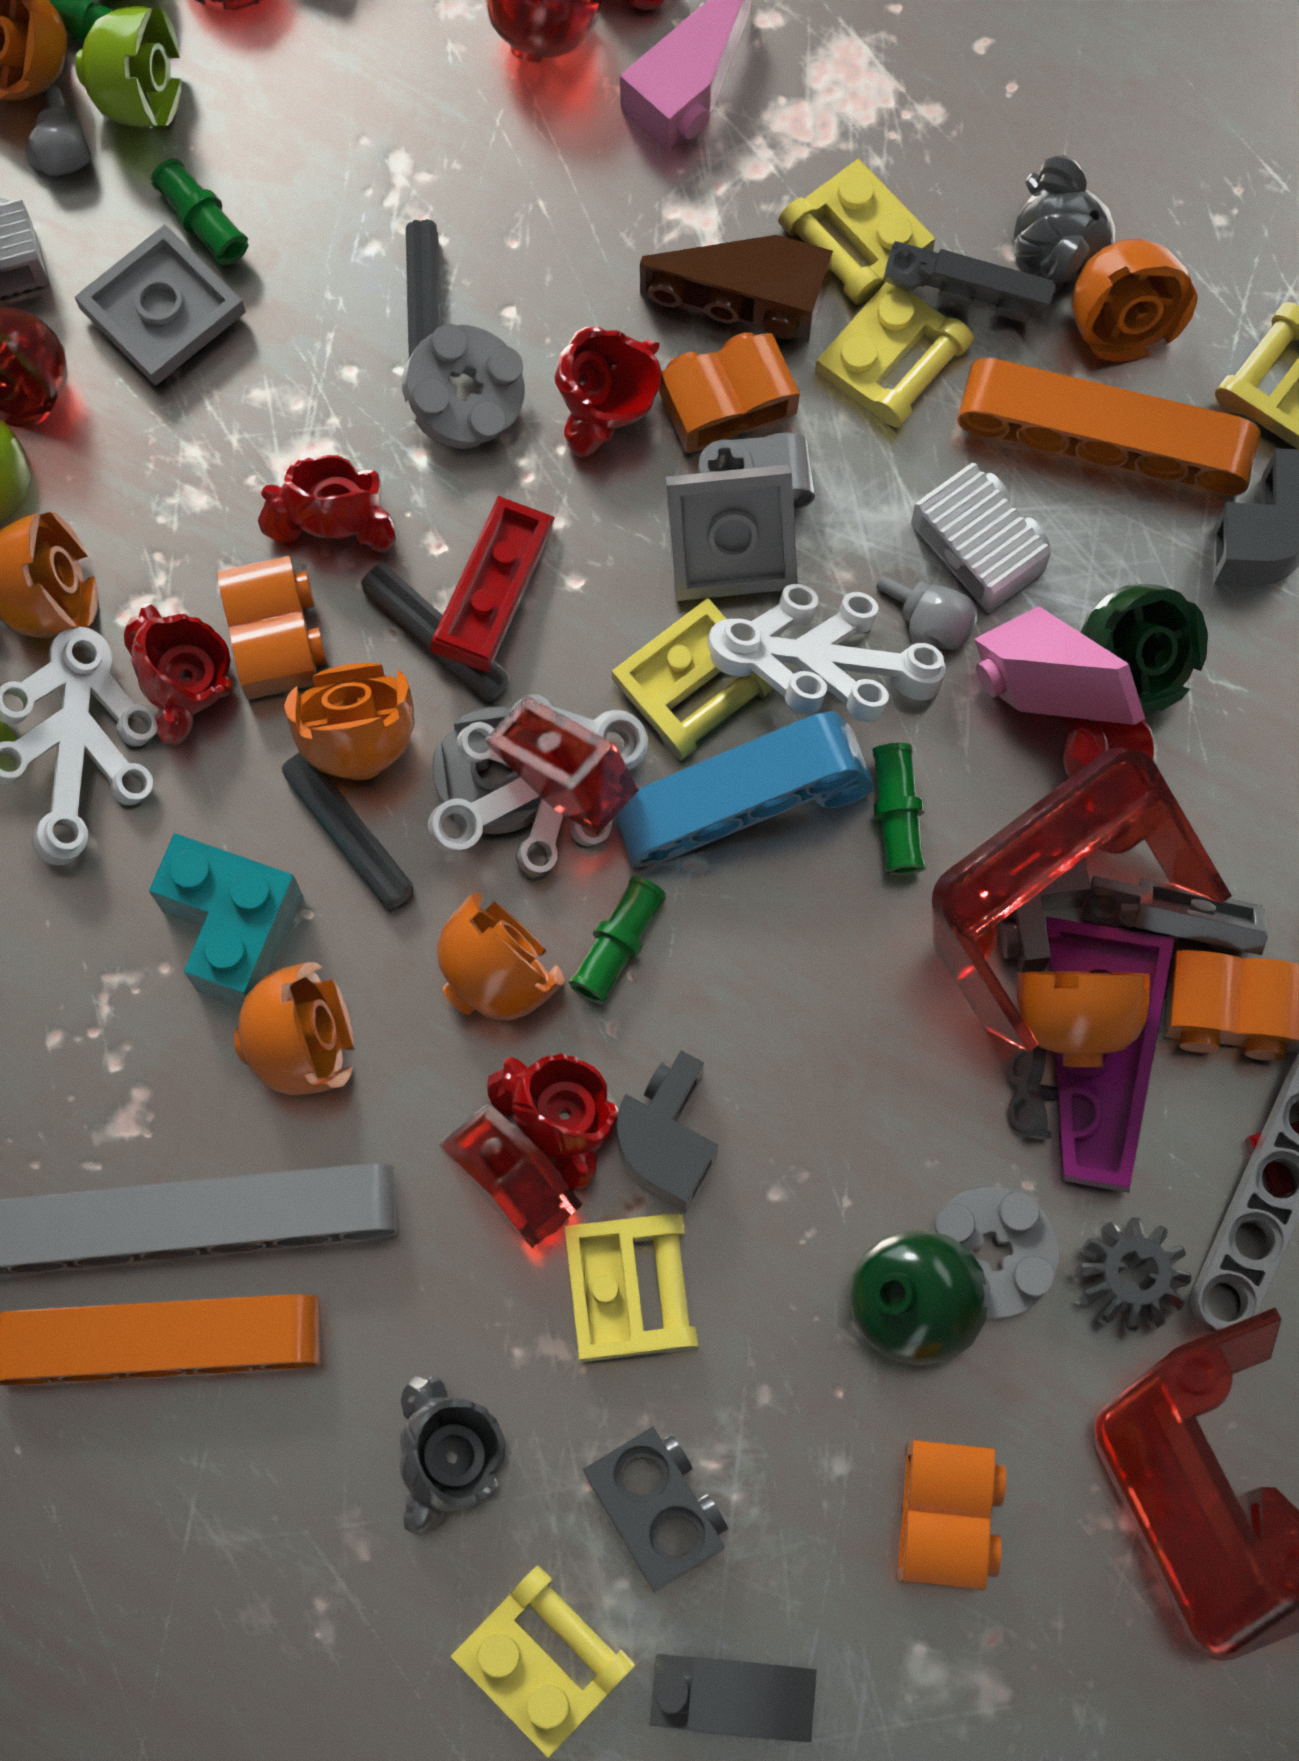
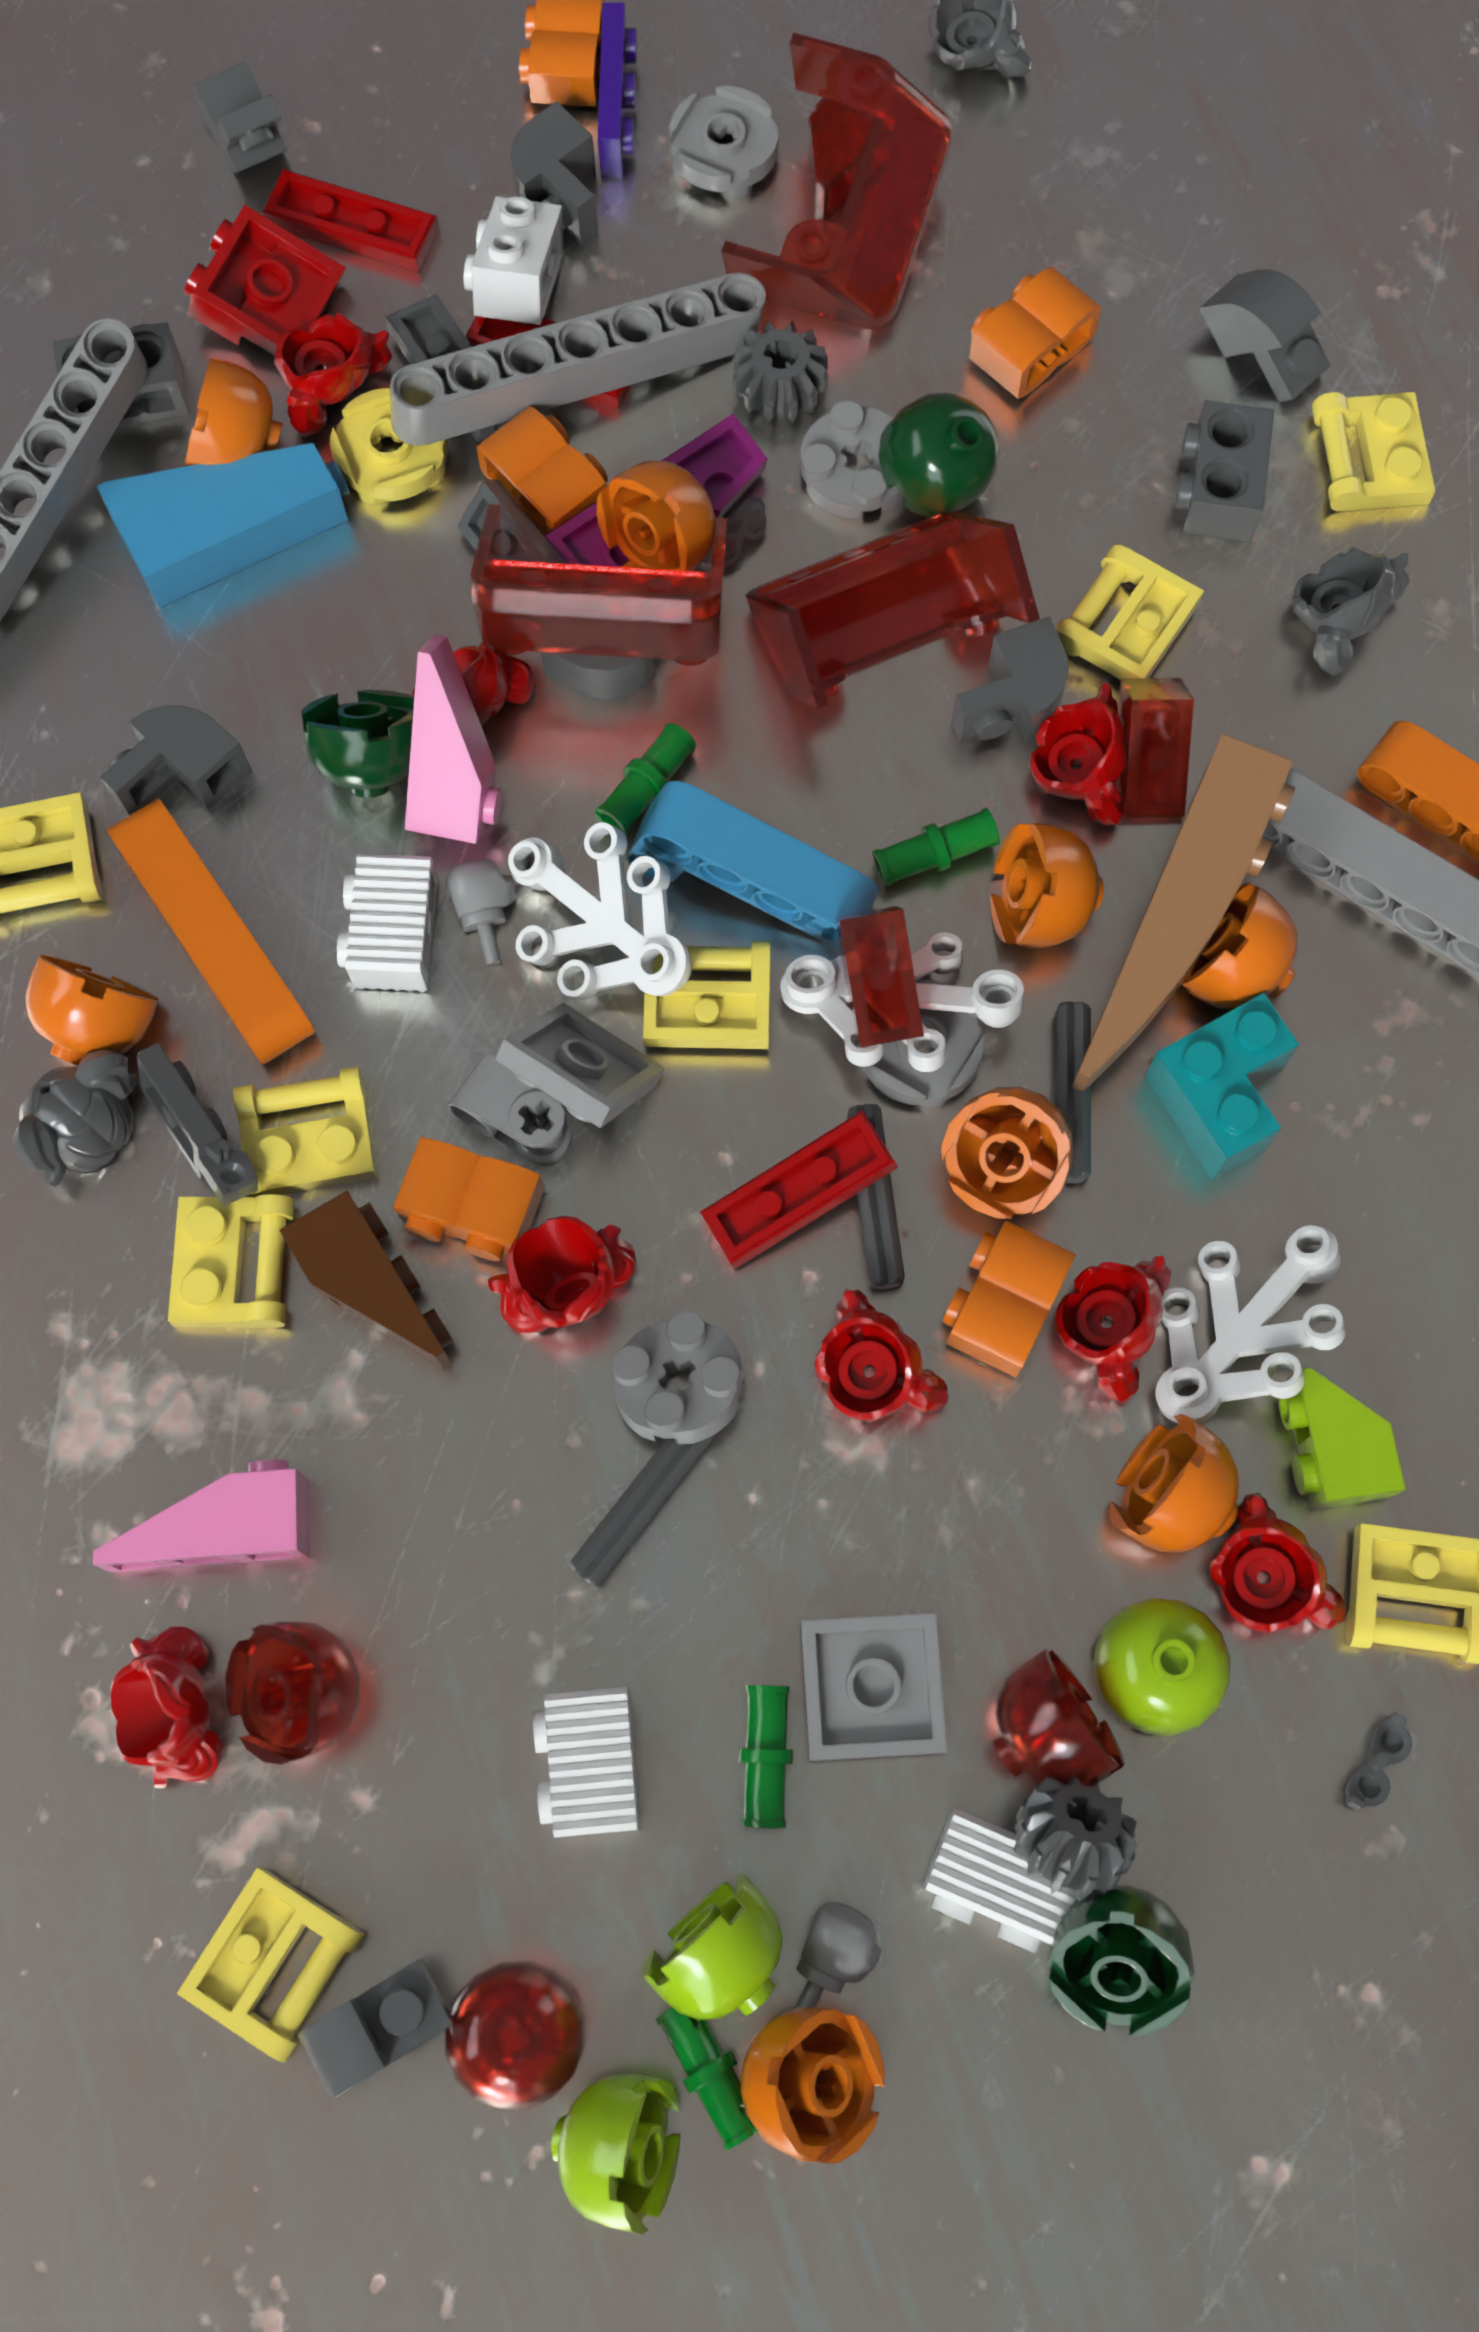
camera: 140 degrees left, 0 degrees up
none -> white brick [533,1687,640,1838]
none -> clear red windscreen [745,511,1040,709]
none -> medium nougat wedge [1072,733,1295,1092]

